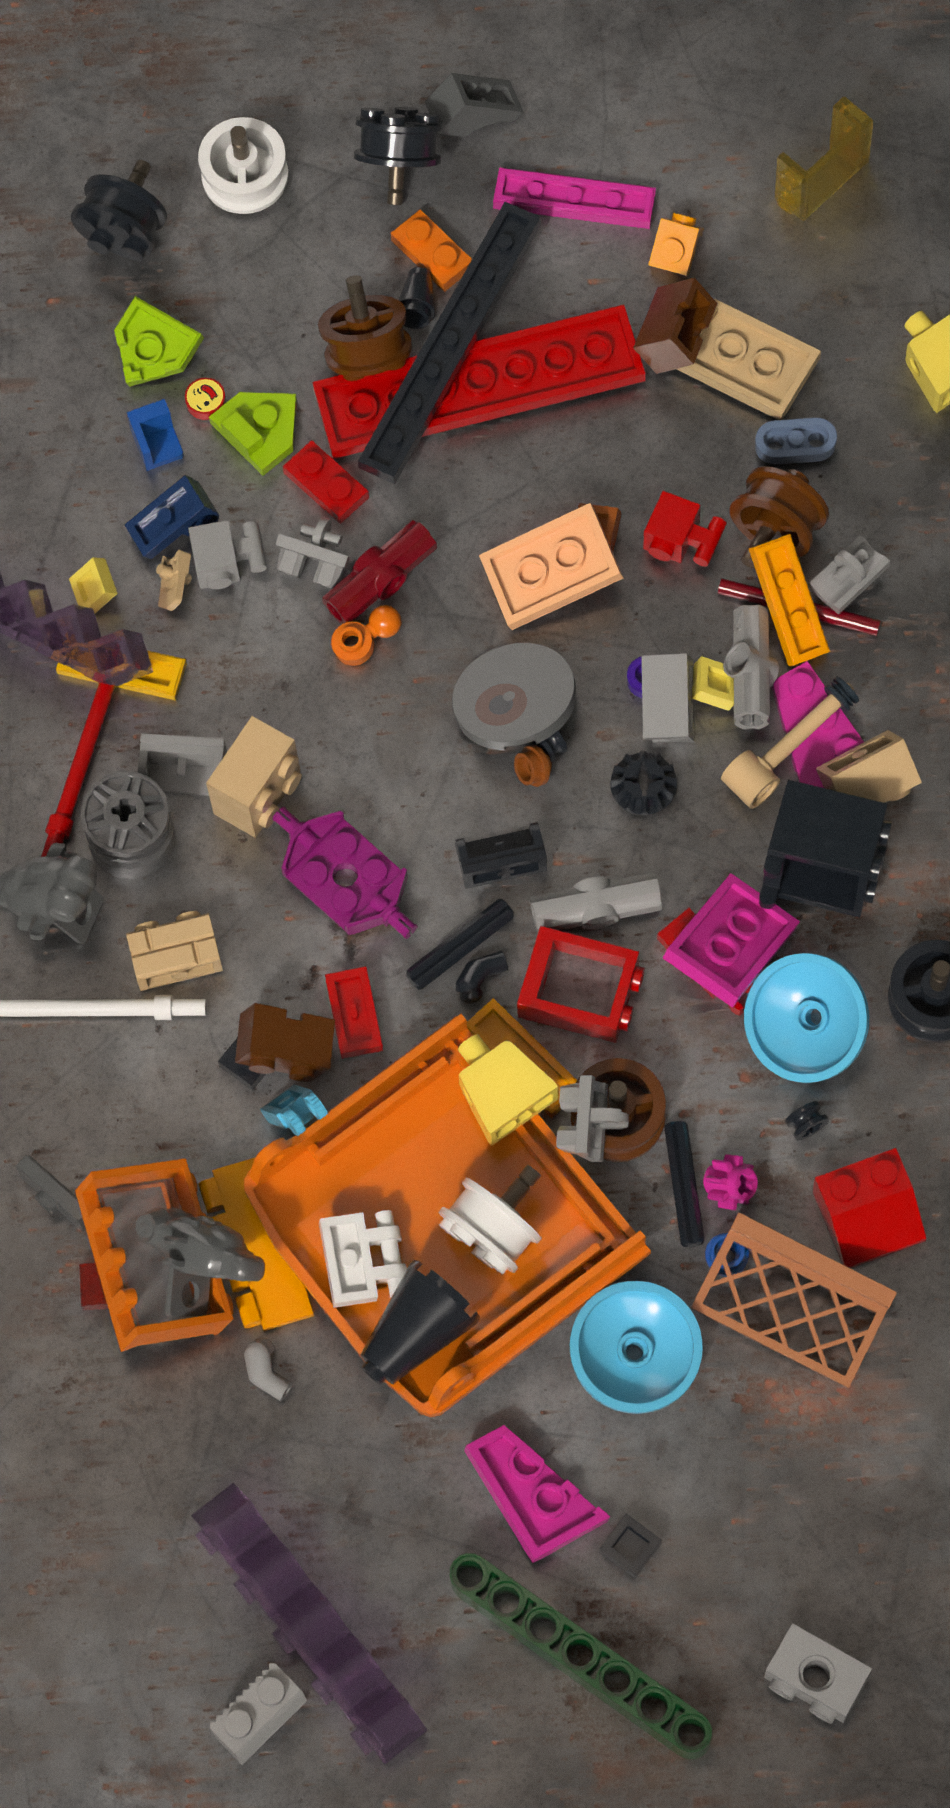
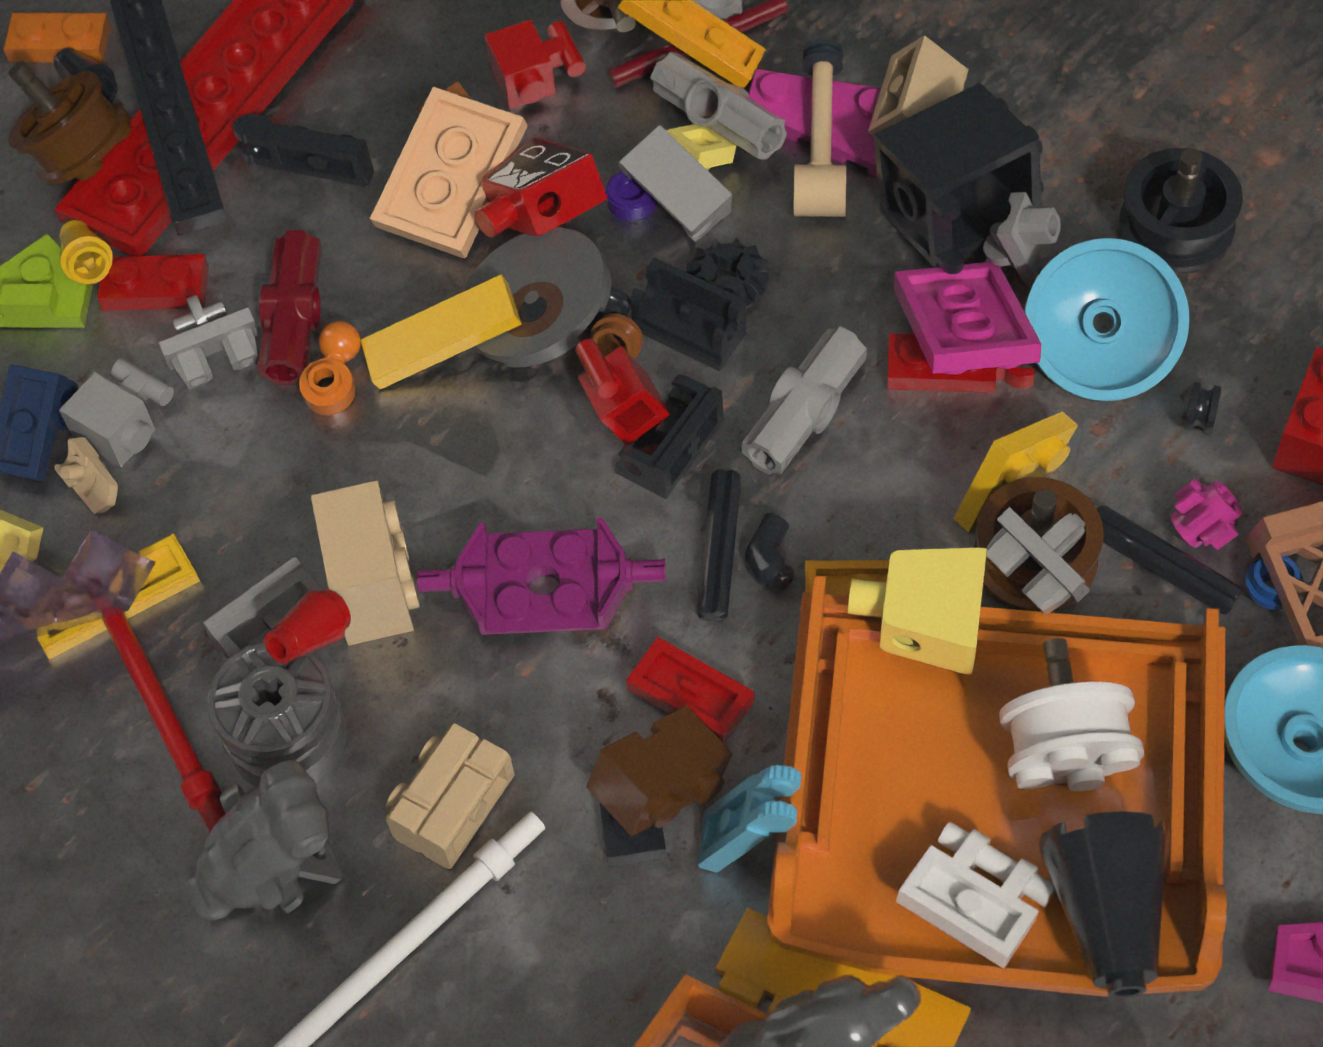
camera: 45 degrees left, 10 degrees down
red window [517,926,645,1043] -> none
none -> yellow cone [59,220,113,284]
none -> black hinge [232,113,374,187]
none -> red cone [264,589,351,664]
none -> yellow tile [361,274,522,390]
none -> red torso [475,137,608,238]
none -> red brick [576,339,670,446]
none -> black hinge [630,257,747,371]
none -> yellow wing [953,411,1078,533]
none -> light grey hips [983,192,1074,292]

